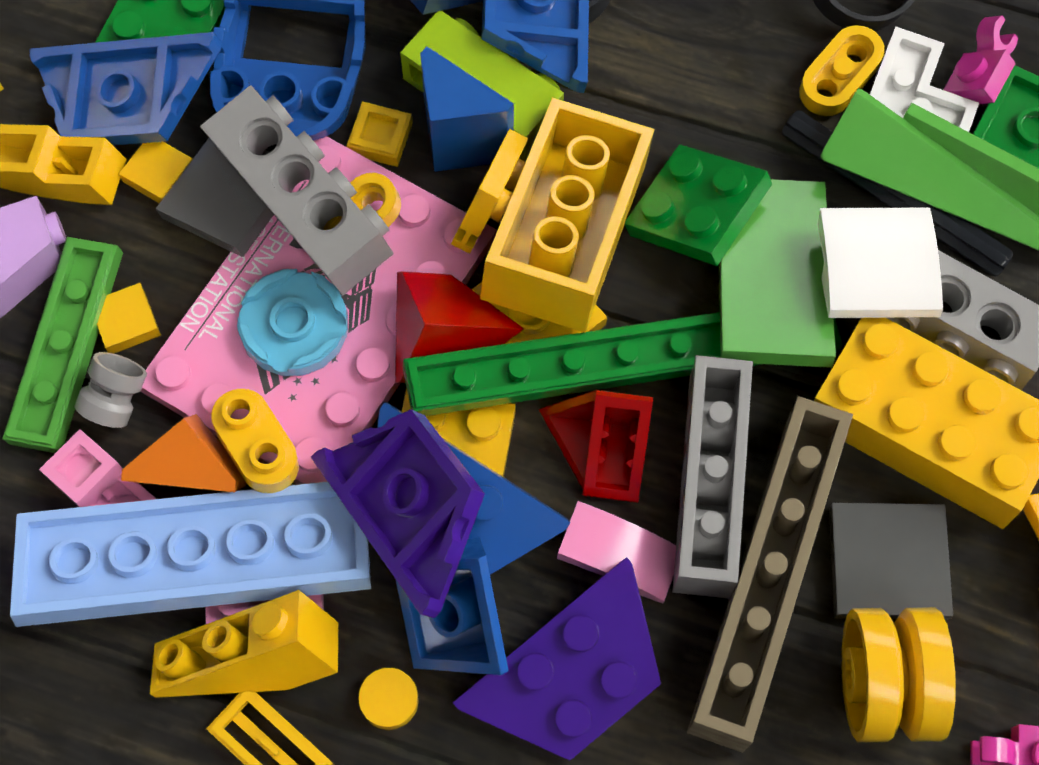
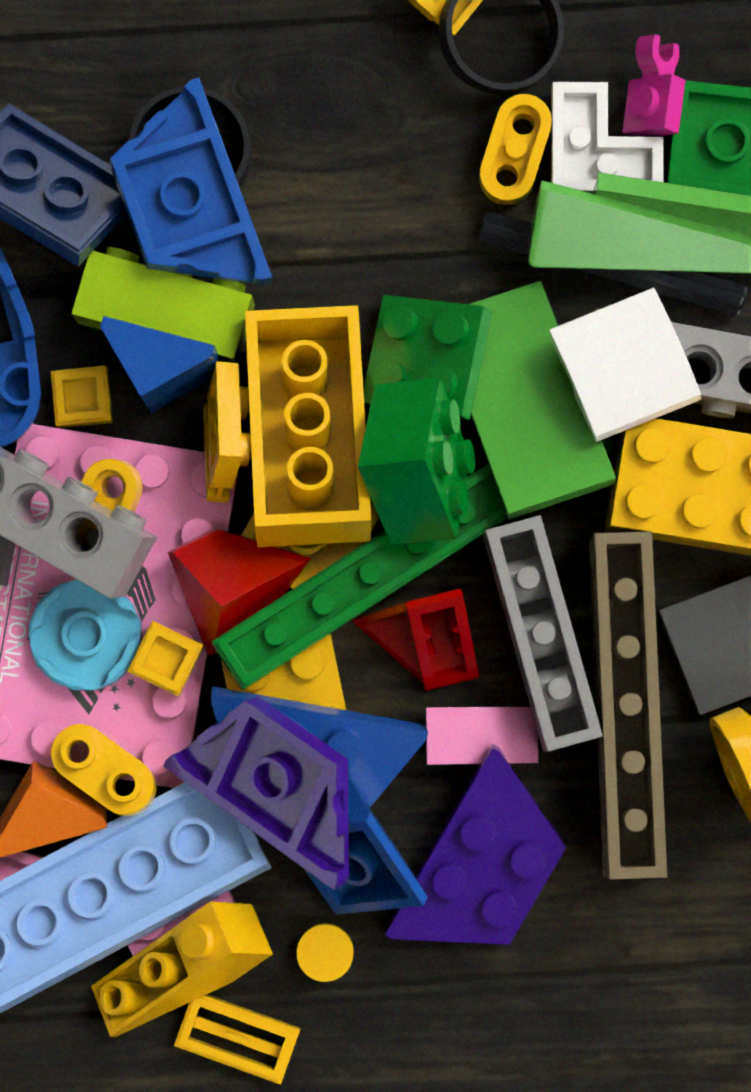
camera: 20 degrees left, 15 degrees up
none -> yellow tile [127,620,204,697]
none -> green brick [358,377,475,545]

